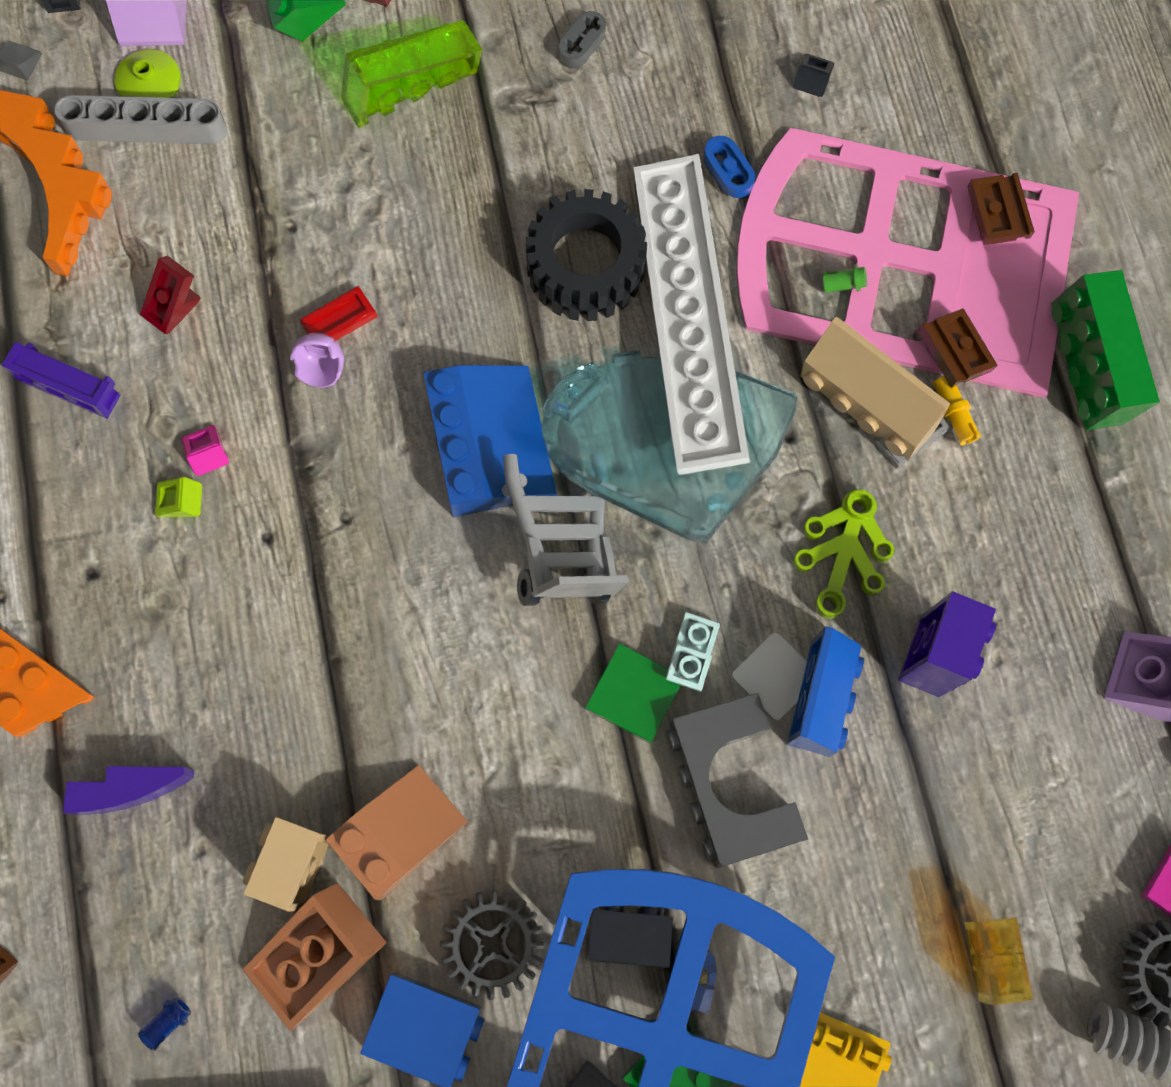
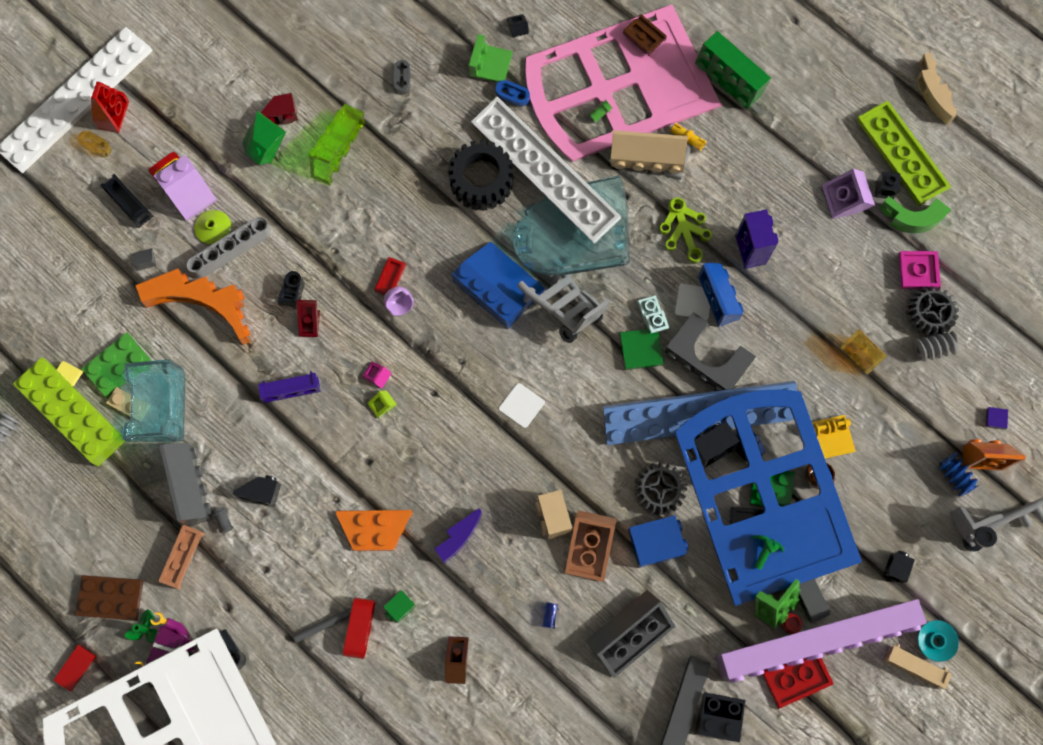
camera: 30 degrees left, 0 degrees up
nougat slope [326,765,468,900] -> none
reddish brown plate [917,308,998,388] -> none
none -> black piece [278,271,305,309]
none -> bright green bracket [469,34,513,83]
none -> white sticker [499,383,545,428]
none -> medium blue plate [603,381,797,445]

